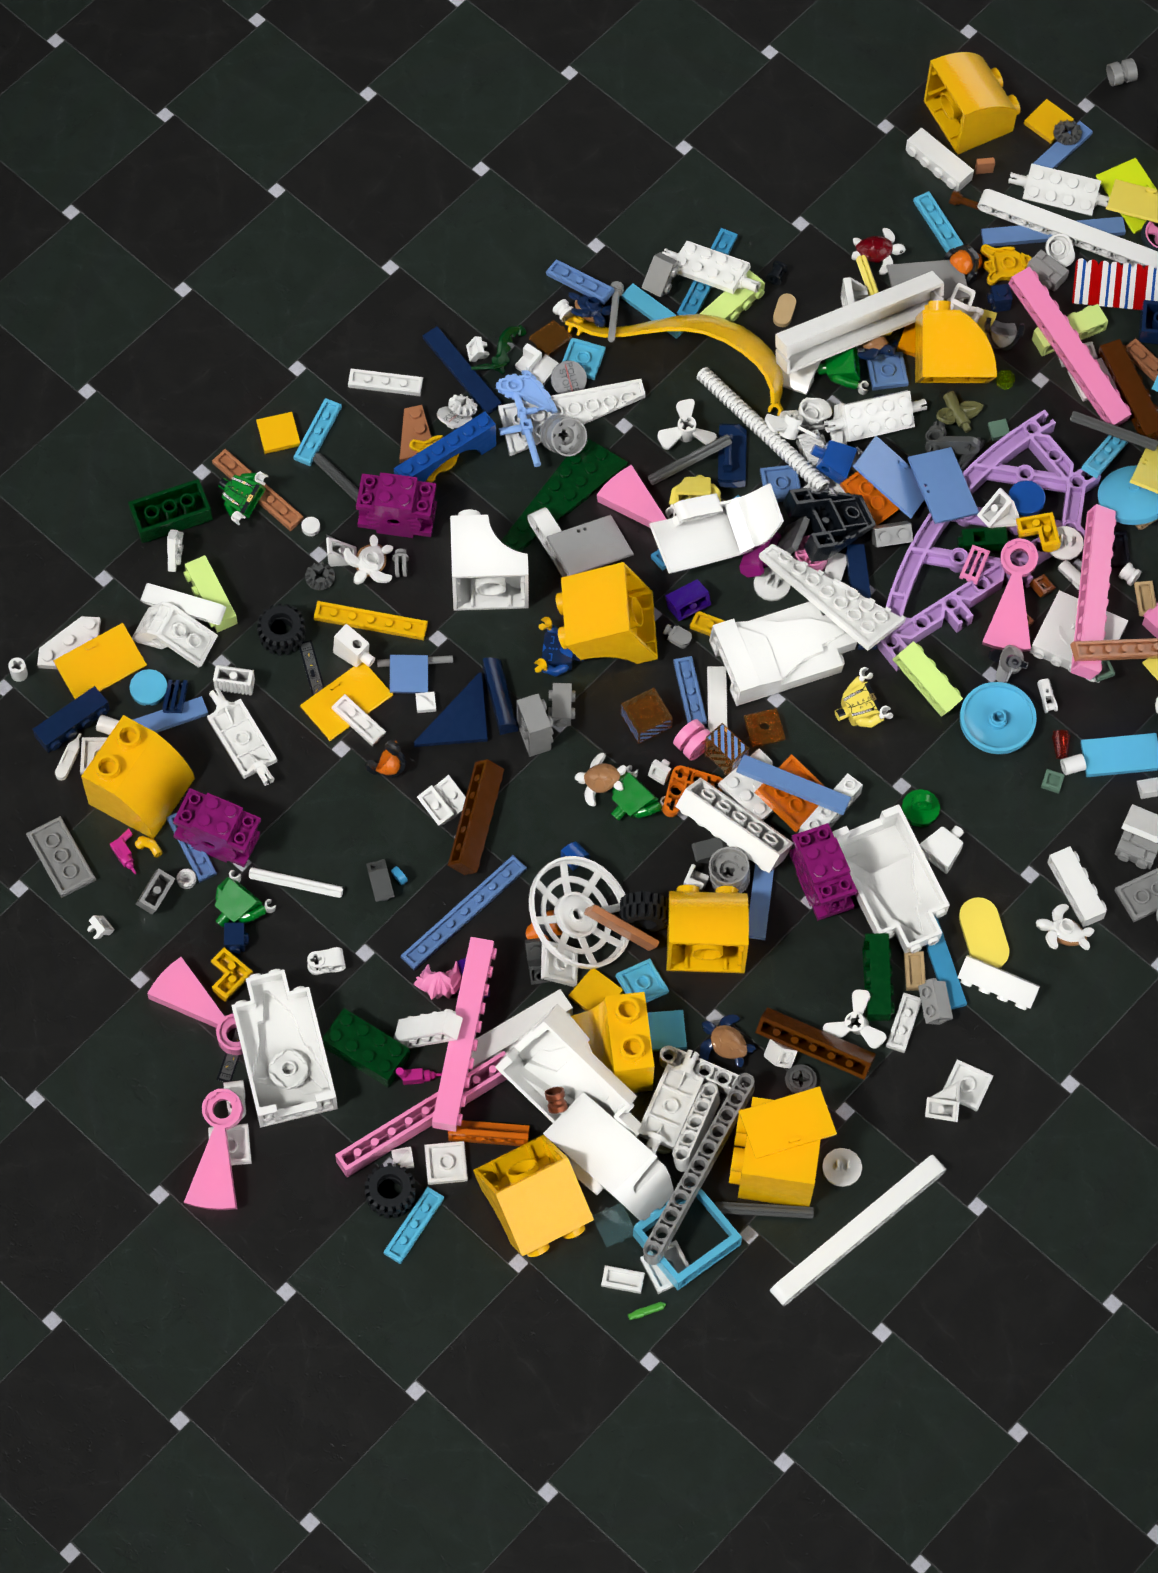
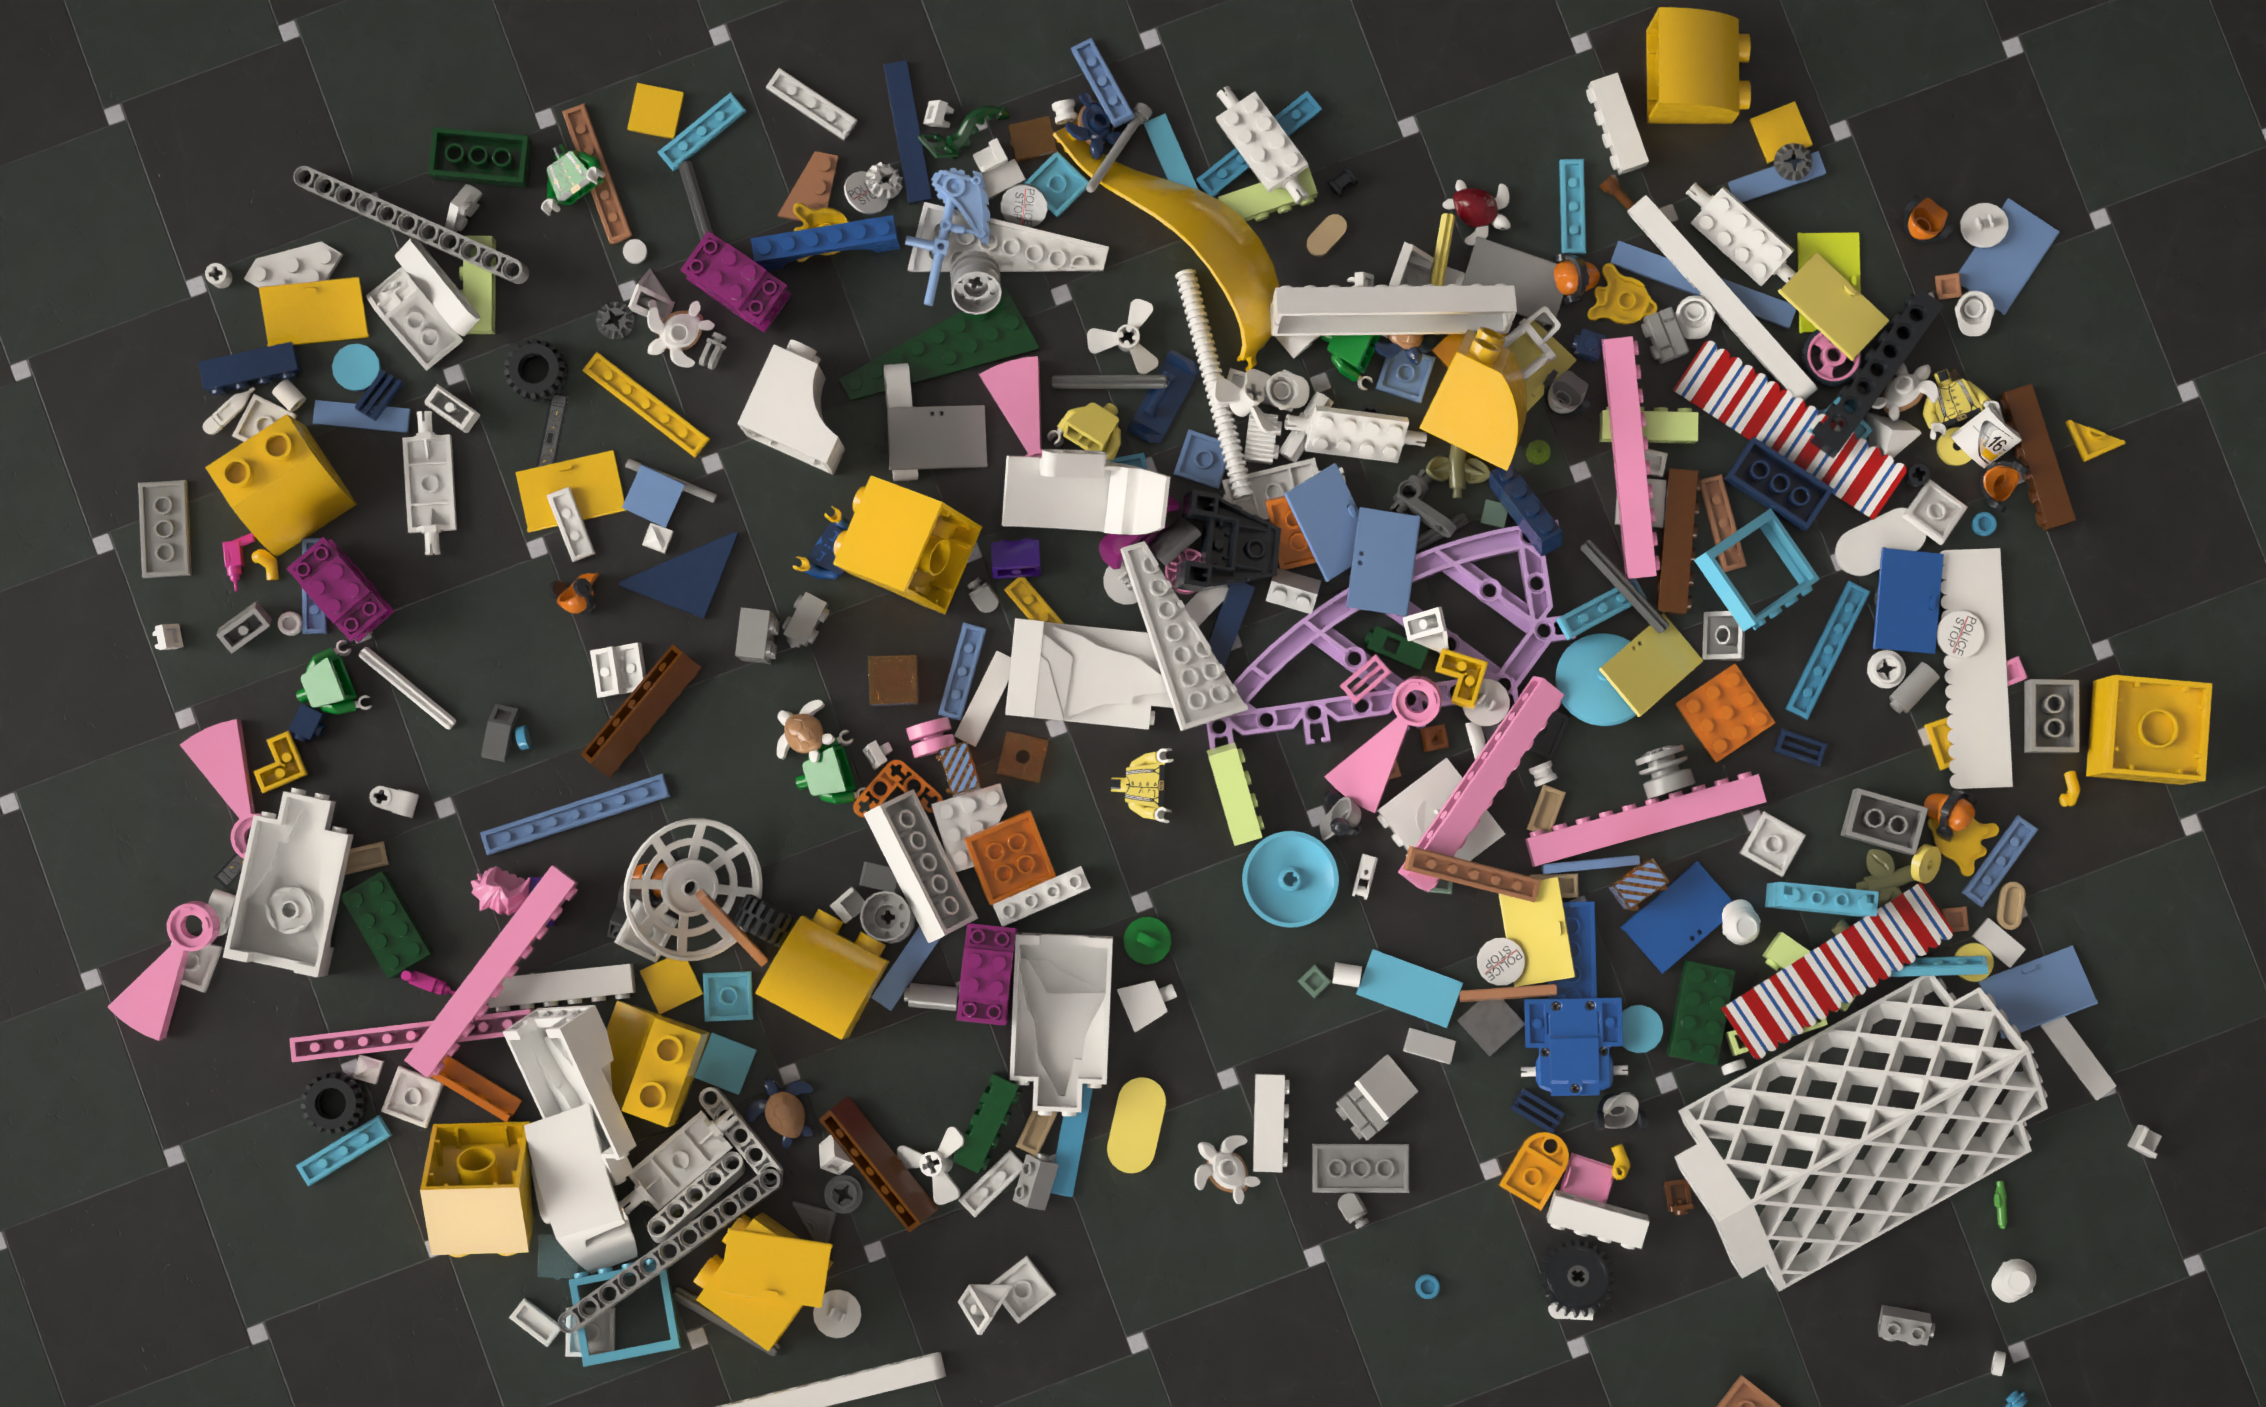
camera: 30 degrees right, 20 degrees up
white torso [333,624,375,667] -> none
white brick [394,1009,463,1048] -> none
dark blue brick [483,657,518,735] -> none
copper wheel [544,1087,568,1114] -> none
blue brick [561,842,591,871] -> none
bright green piece [628,1302,666,1320] -> none
light grey brick [641,252,679,297] -> none
medium blue tile [736,754,851,815] -> none
blue torso [810,440,858,485] -> none
white brick [957,955,1040,1010] -> none
nougat tile [975,157,995,174] -> none
blue tile [1008,481,1046,516] -> none
clear red cone [1052,730,1071,759] -> none
light grey wheel [1106,58,1138,86] -> none
none -> light grey beam [293,166,529,284]
none -> tan tile [345,841,389,875]
none -> light grey brick [904,983,959,1011]
none -> dark blue brick [1489,463,1563,557]

